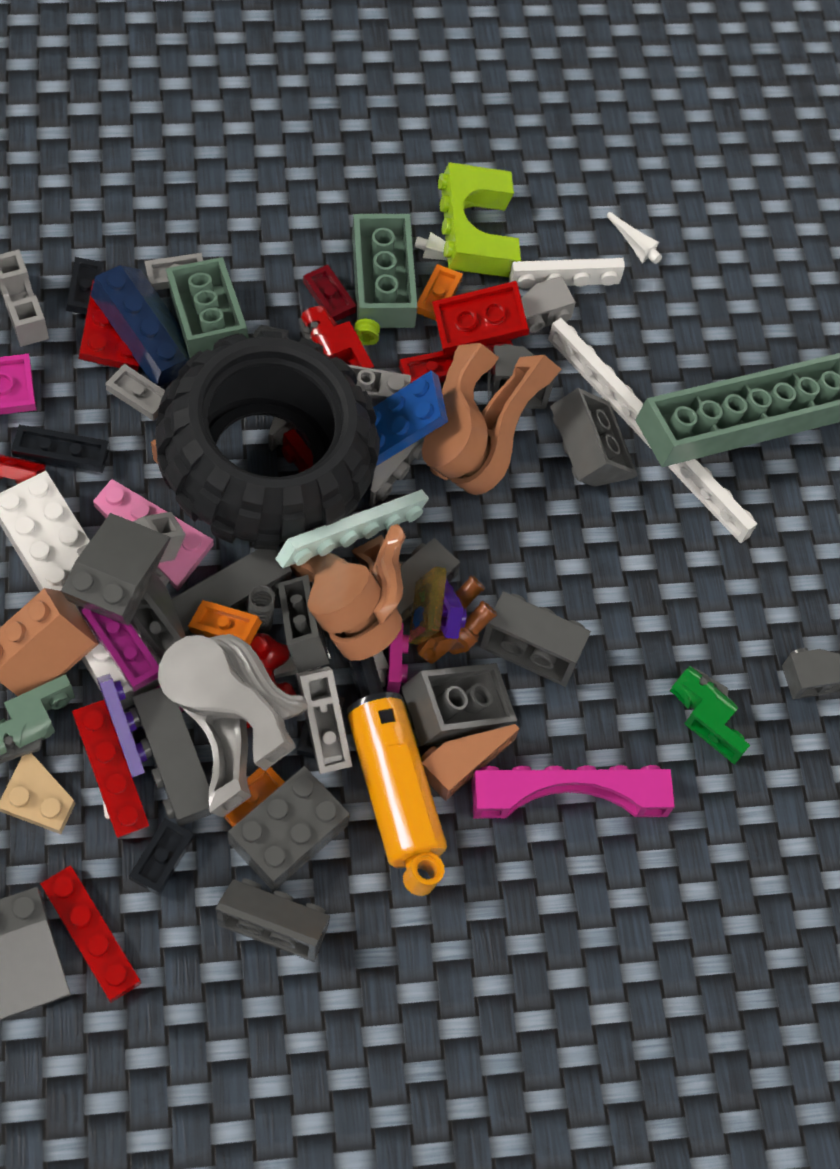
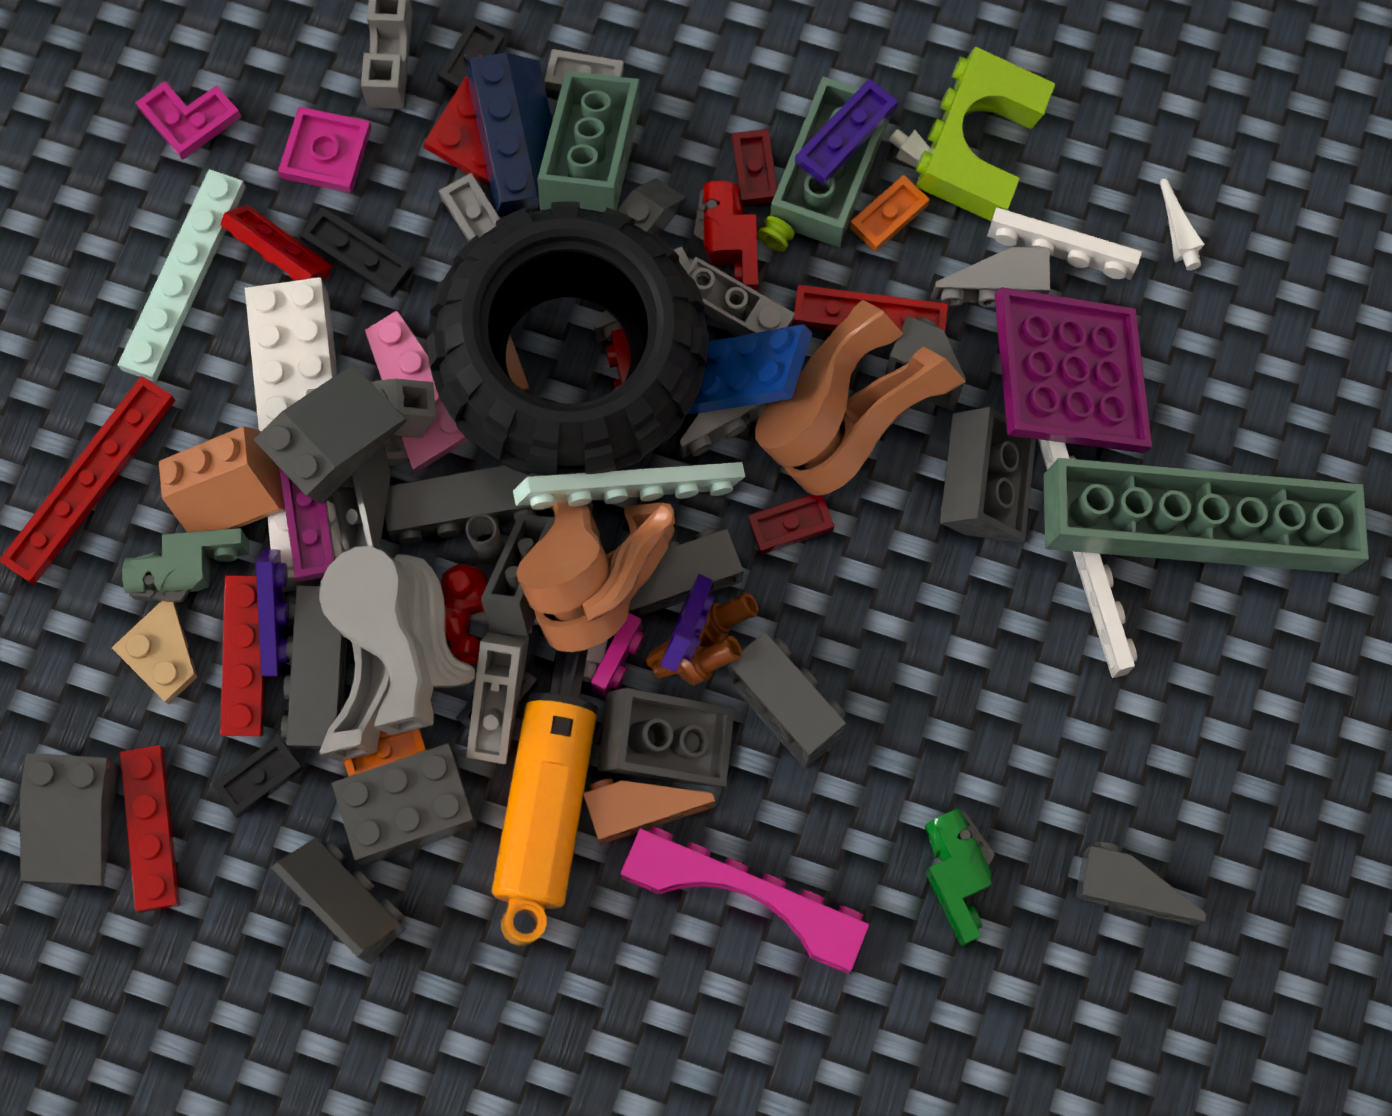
camera: 35 degrees right, 10 degrees up
orange plate [188,600,262,645] -> none
clear yellow tile [409,566,447,645] -> none
red plate [432,281,530,355] -> none
none -> dark red plate [748,494,835,555]
none -> dark purple plate [795,79,898,185]
none -> magenta plate [994,287,1152,453]

